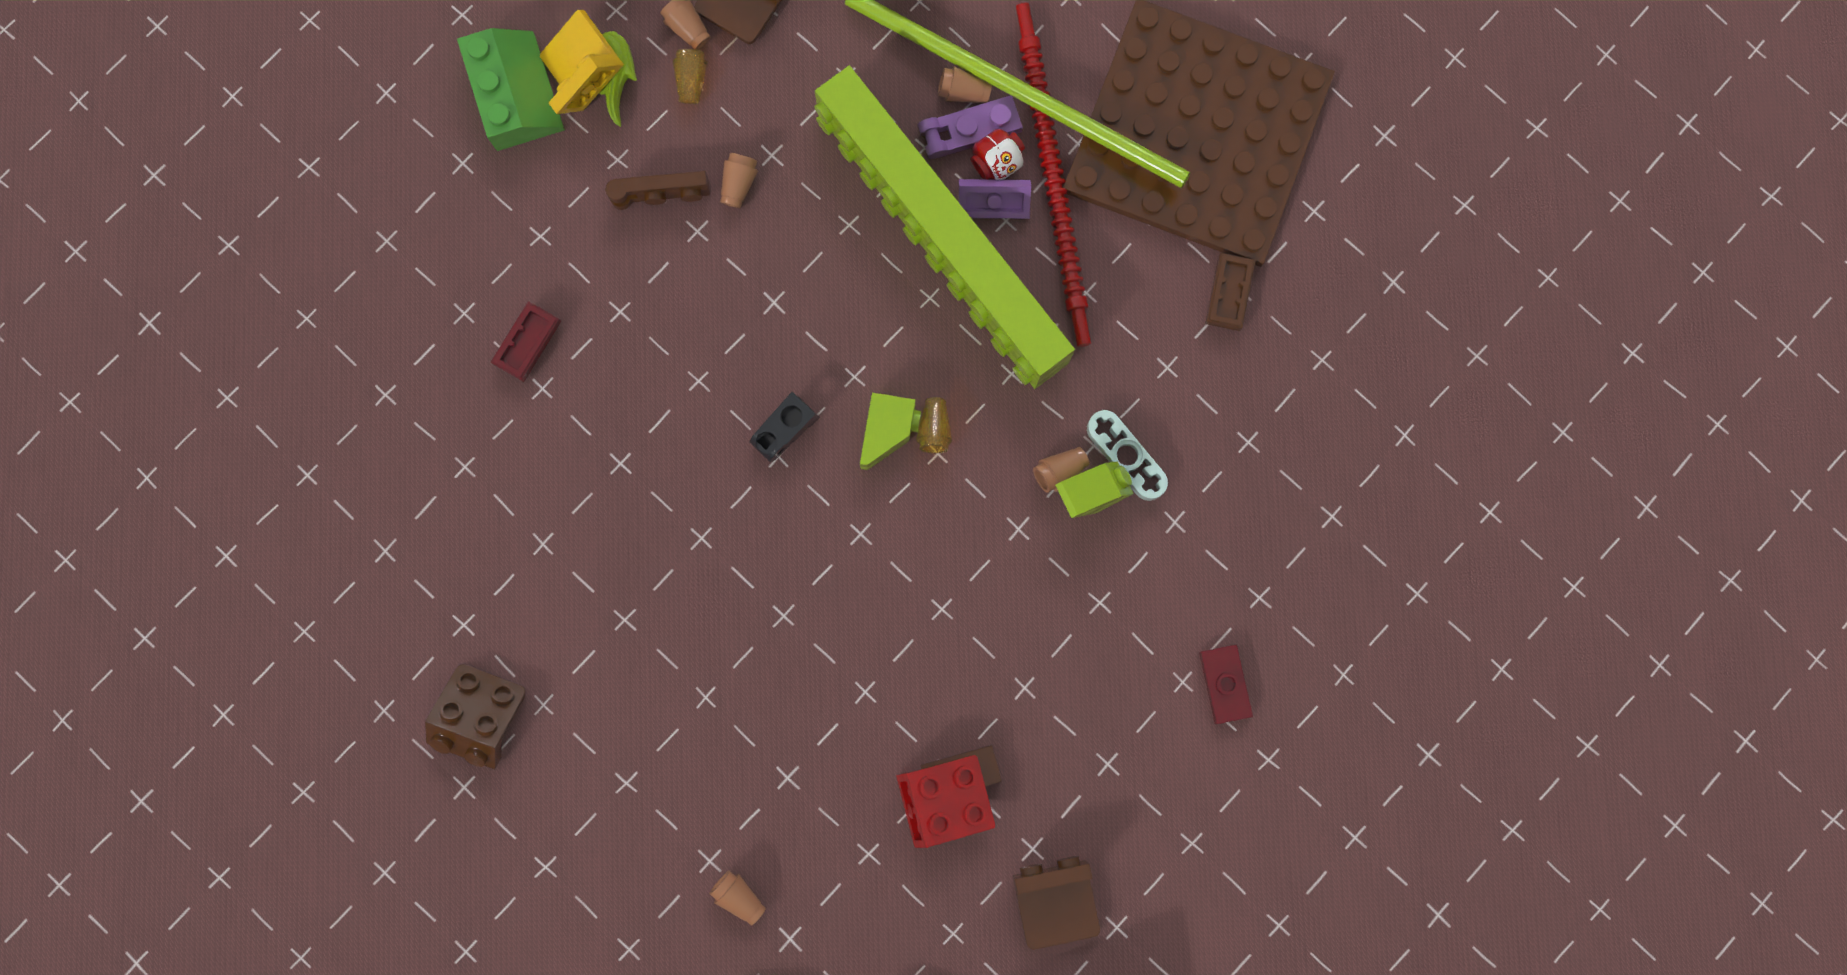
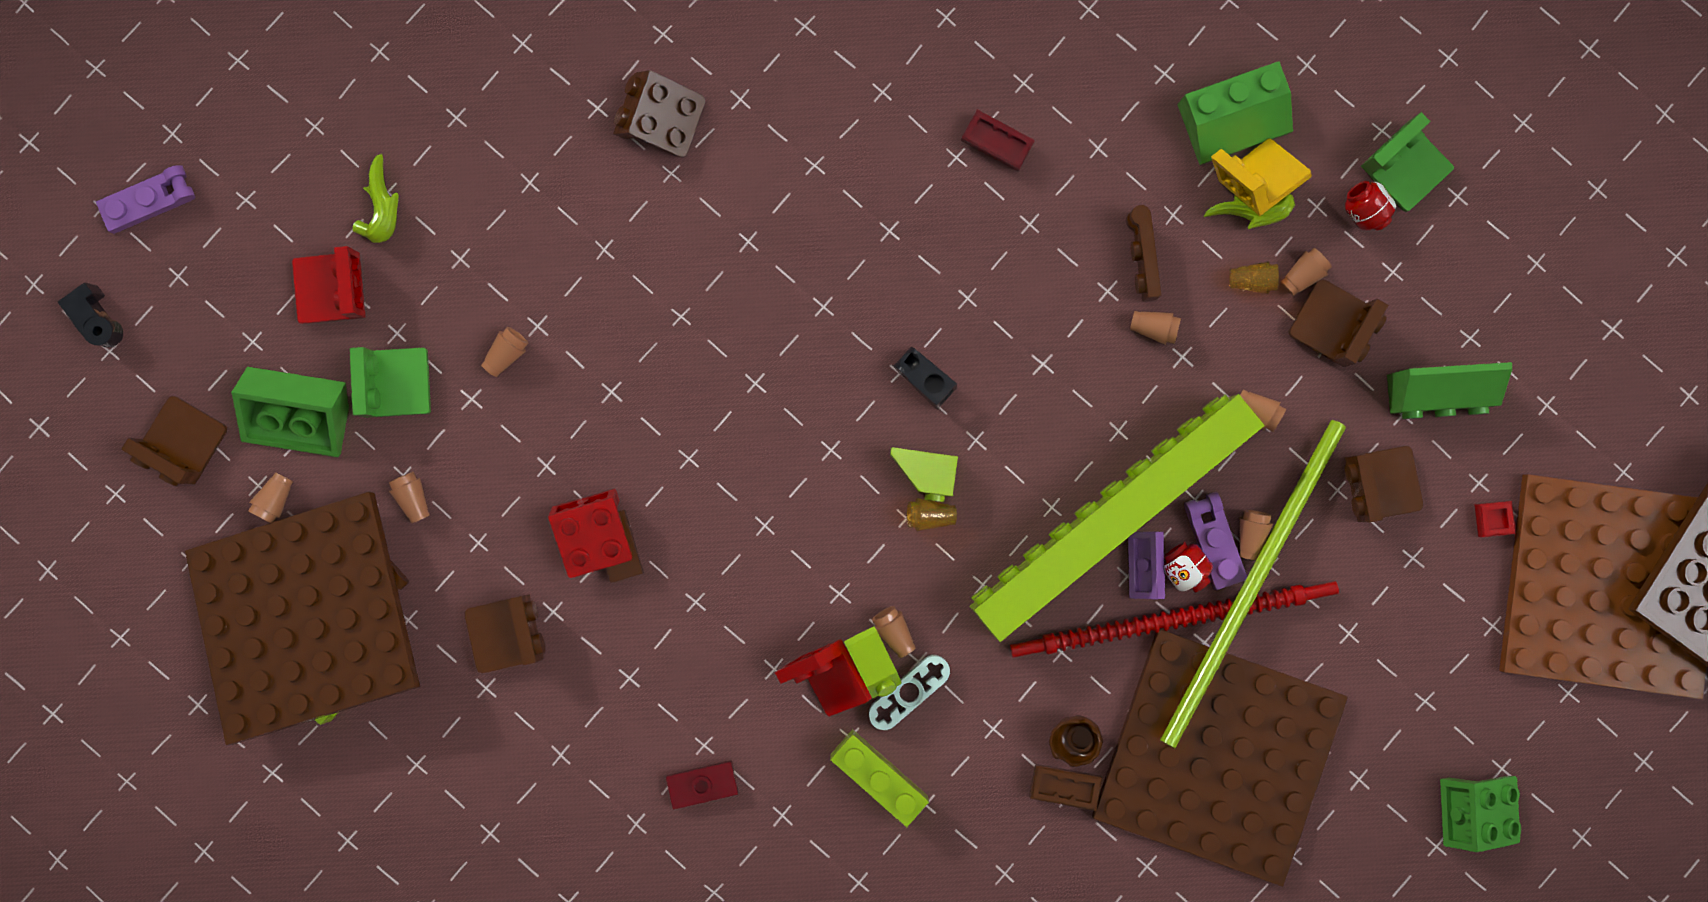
camera: 90 degrees right, 5 degrees up
none -> red bracket [775,639,872,717]
none -> lime brick [830,729,929,827]
none -> reddish brown hair [1049,715,1103,767]
none -> nougat cone [1240,389,1286,432]

